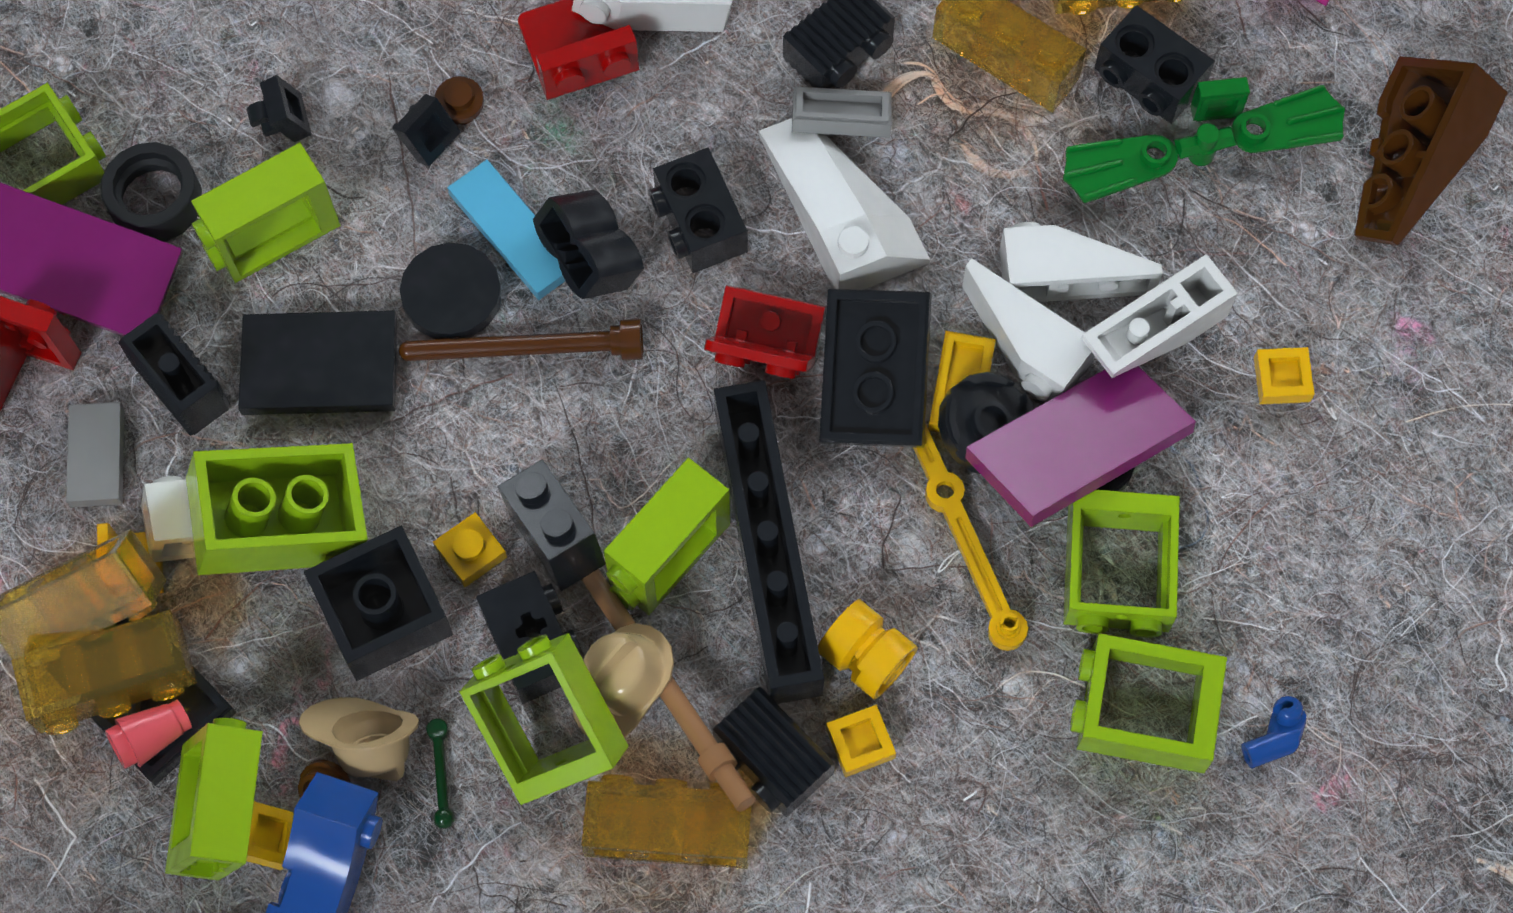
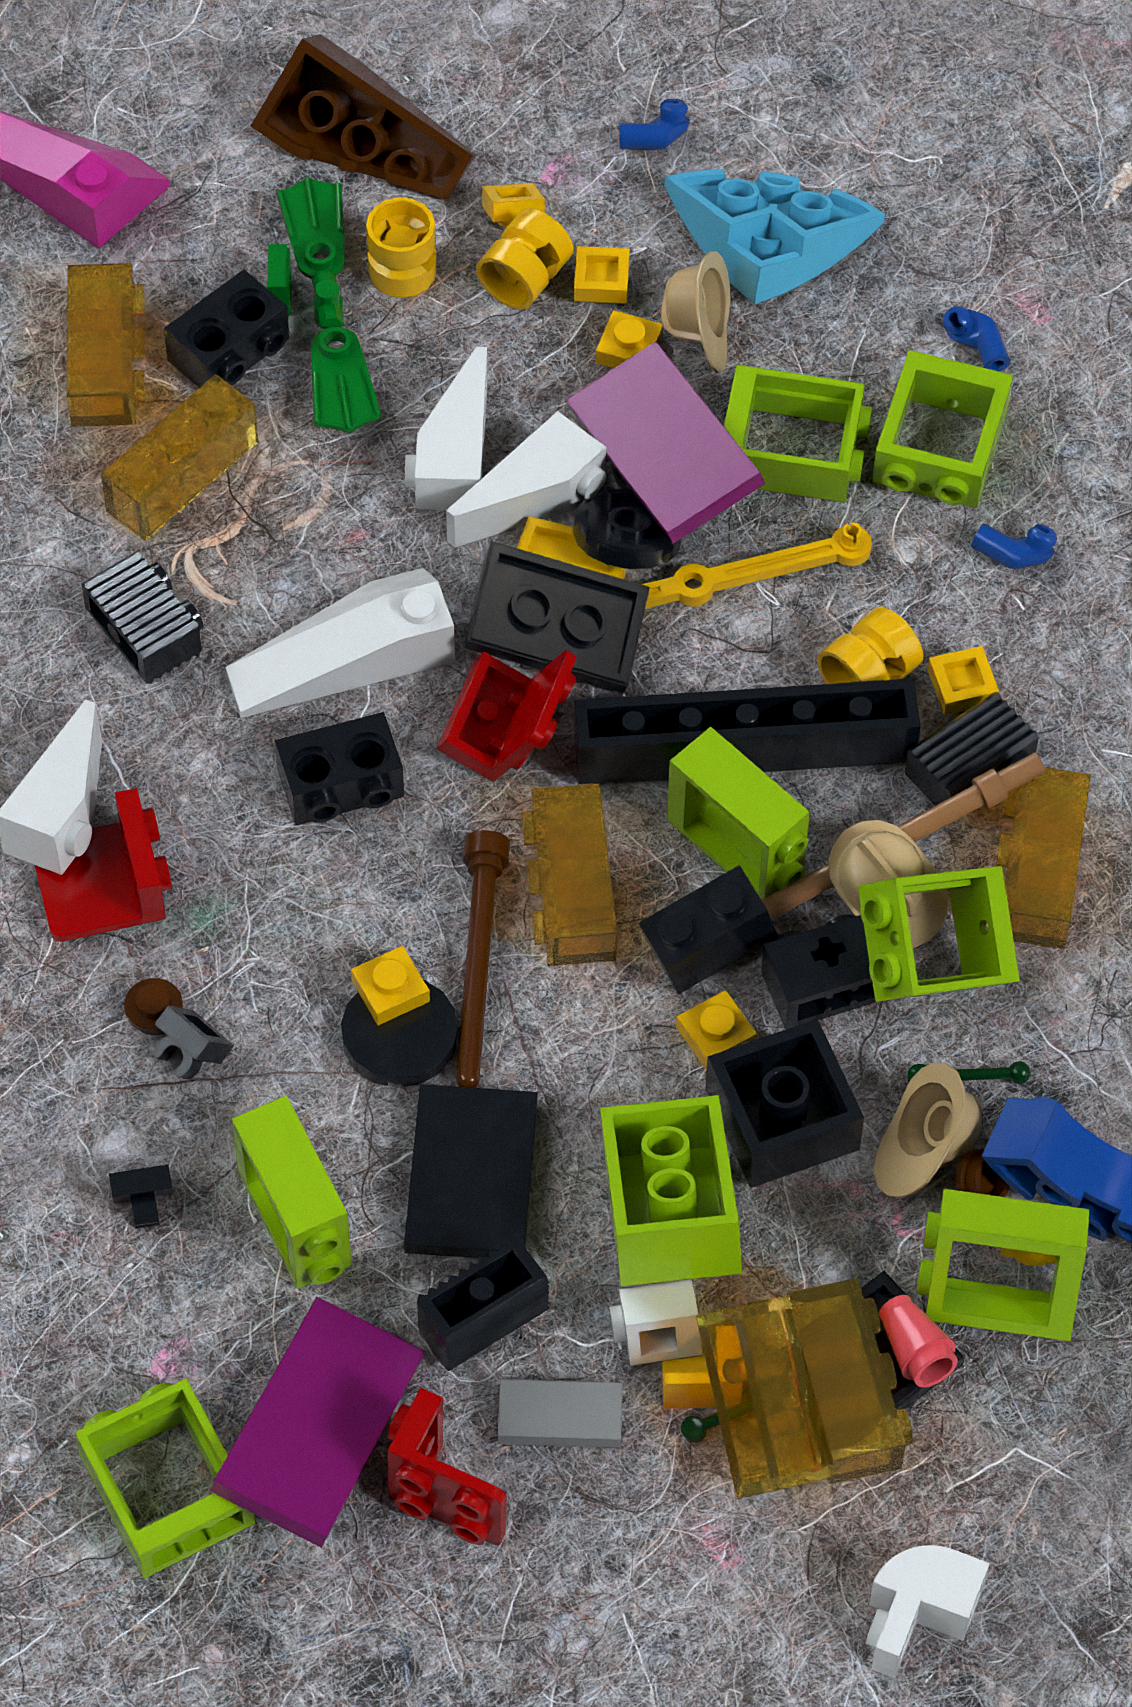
camera: 85 degrees left, 10 degrees down
black tyre [101,142,202,242] -> none
medium azure tile [447,159,565,300] -> none
black brick [533,189,644,299] -> none
light grey tile [792,86,892,138] -> none
white slope [1081,254,1238,378] -> none
none -> yellow plate [351,945,430,1026]
none -> yellow wheel [366,197,437,298]
none -> yellow wheel [476,208,574,310]
none -> yellow plate [482,183,545,227]
none -> clear yellow brick [521,783,617,966]
none -> yellow plate [596,310,663,368]
none -> blue arm [620,99,690,150]
none -> tan piece [661,251,731,373]
none -> medium azure brick [664,169,885,305]
none -> blue arm [972,524,1057,569]

